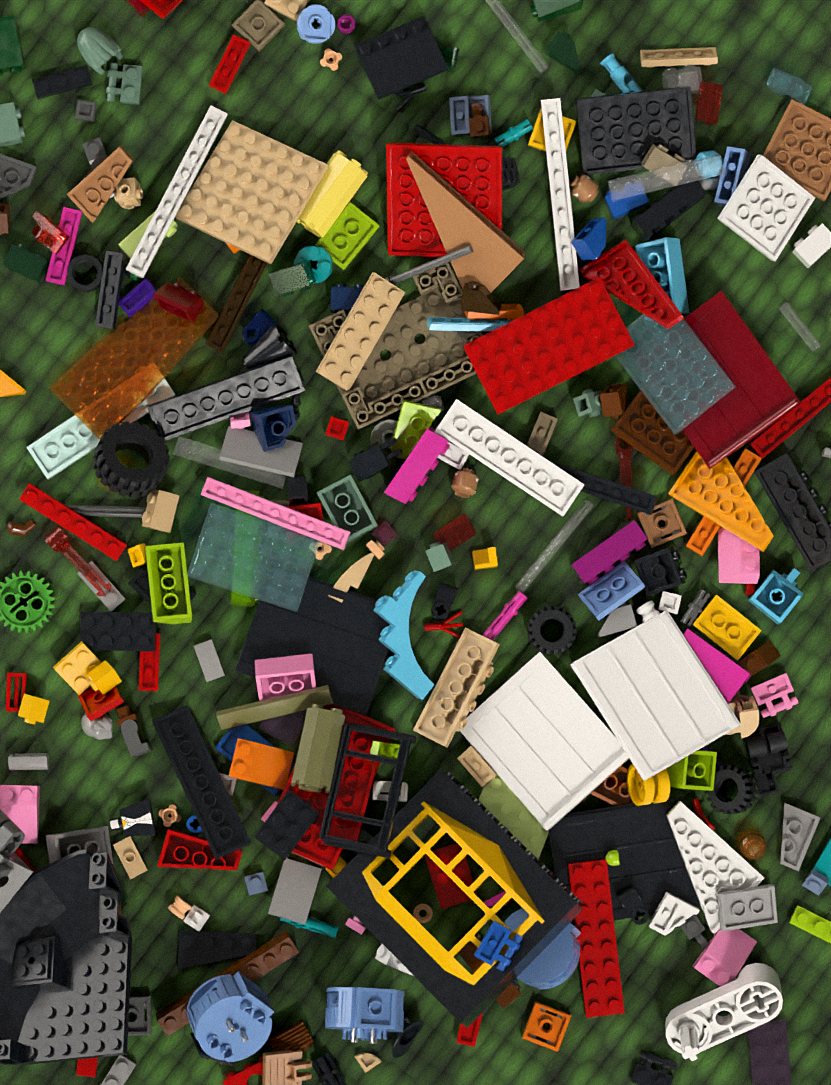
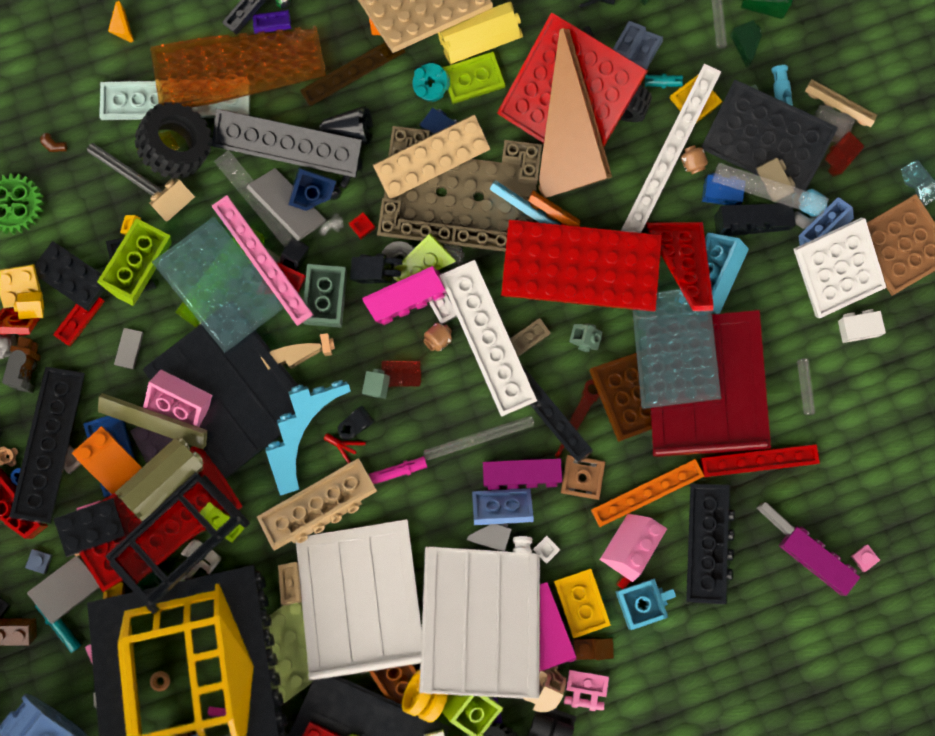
camera: 35 degrees right, 5 degrees down
red plate [19,483,127,561] -> none
clear red piece [44,526,112,597] -> none
light grey hinge [77,561,126,612] -> none
dark red slope [153,282,204,323] -> none
bright pink plate [230,411,250,429] -> none
clear blue piece [242,309,277,345] -> none
clear green brick [269,260,316,297] -> none
light nougat plate [309,540,332,560] -> none
clear pink plate [371,521,398,547] -> none
dark grey bar [384,245,473,285] -> none
red plate [424,843,478,909] -> none
dark brown slope [461,281,502,315] -> none
reddish brown plate [469,103,491,138] -> none
yellow panel [472,547,498,570] -> none
black tyre [528,606,577,655] -> none
blue slope [571,217,606,260] -> none
reddish brown slope [600,383,627,419] -> none
black plate [634,547,687,596] -> none
light orange wing [668,451,774,552] -> none
dark grey pin [680,589,710,628] -> none
none -> clear plate [318,214,343,236]

